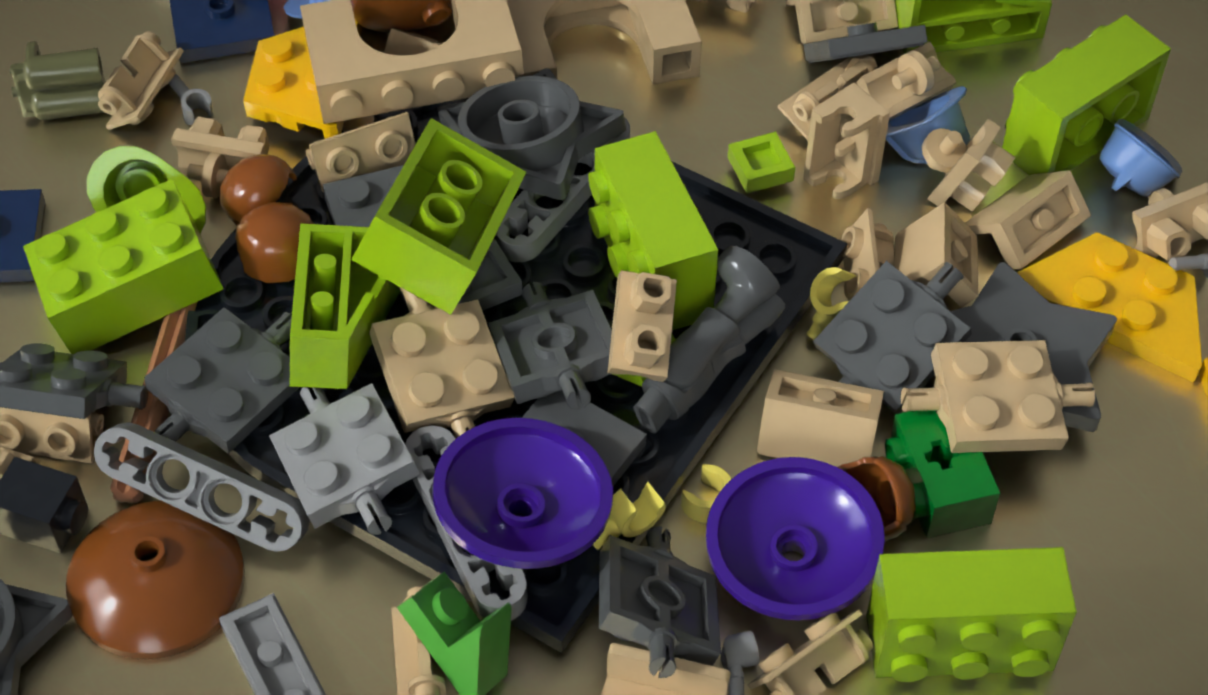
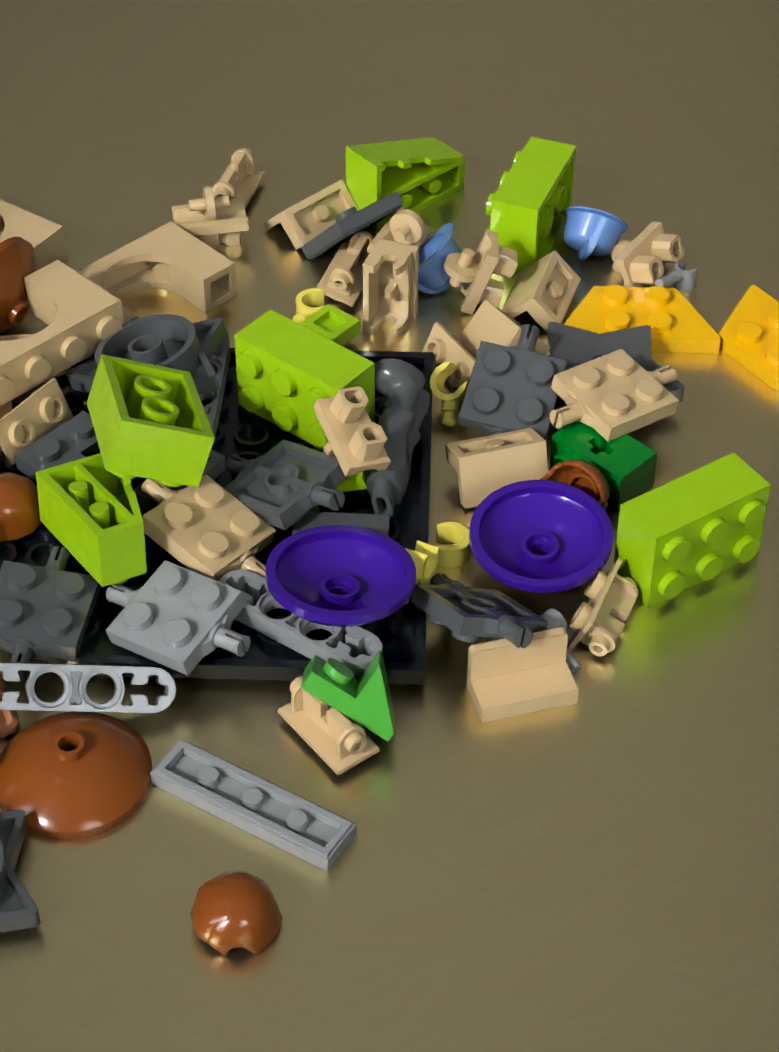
camera: 30 degrees left, 10 degrees down
none -> light yellow piece [293,288,325,324]

